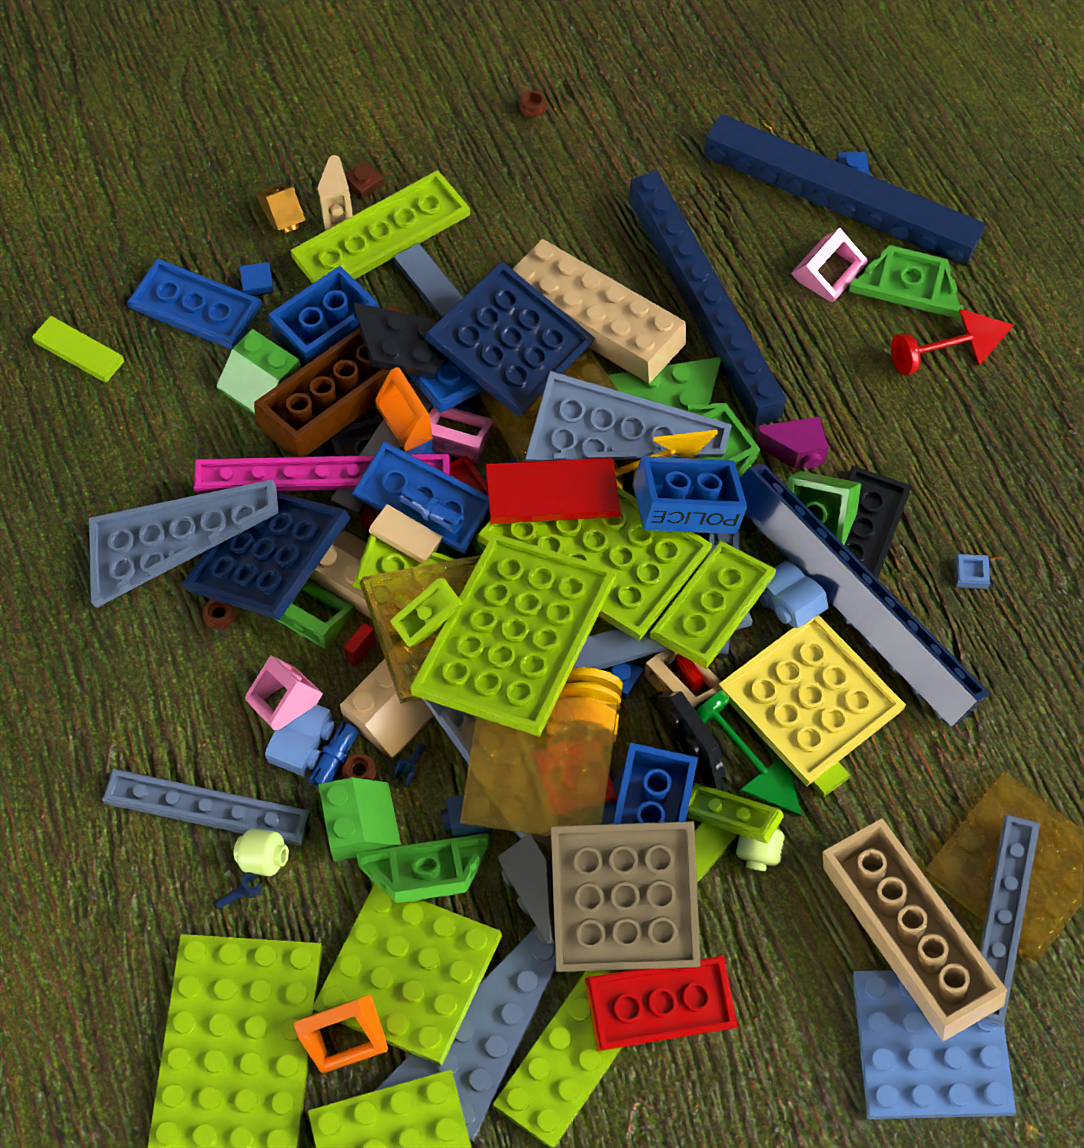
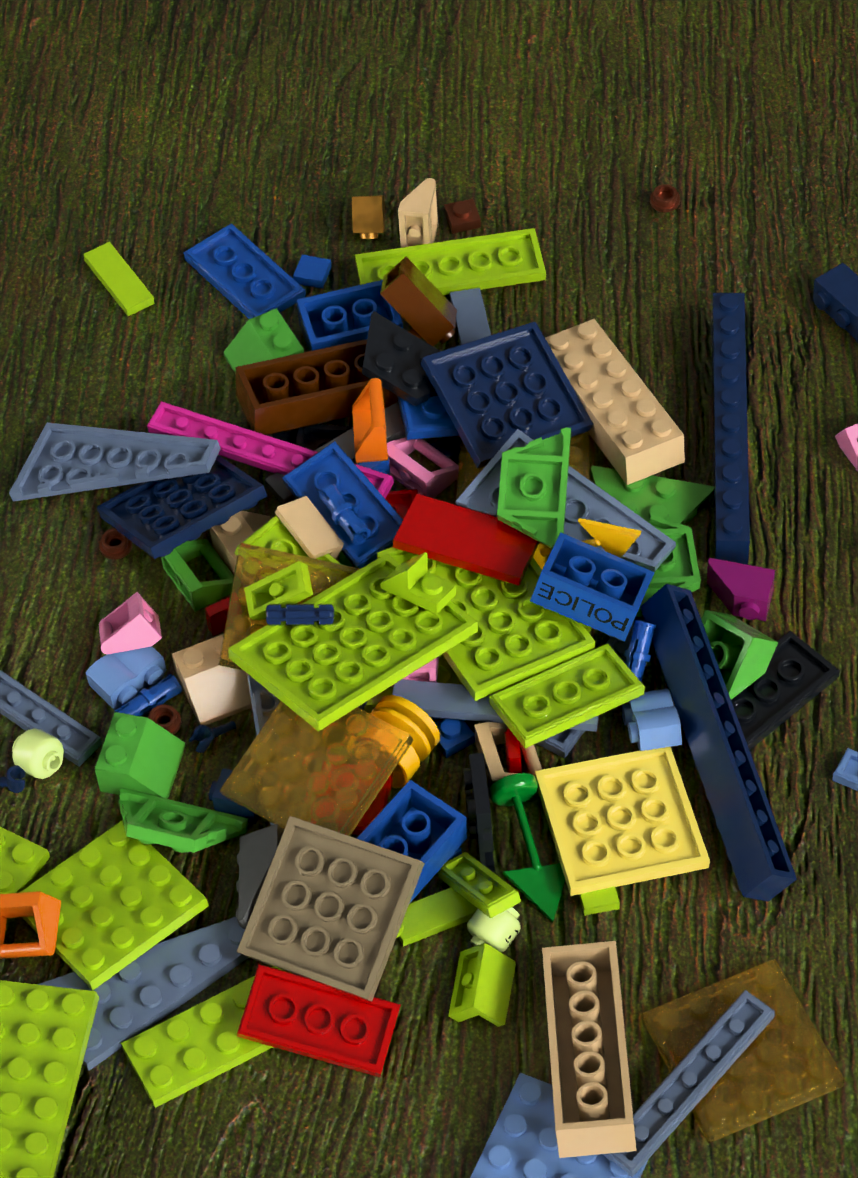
camera: 30 degrees right, 10 degrees down
none -> dark blue axle [266,604,334,625]
none -> reddish brown brick [380,256,457,346]
none -> lime slope [380,552,456,614]
none -> lime panel [448,943,516,1027]
none -> bright green wing [497,427,571,549]
none -> blue pin [623,620,656,682]

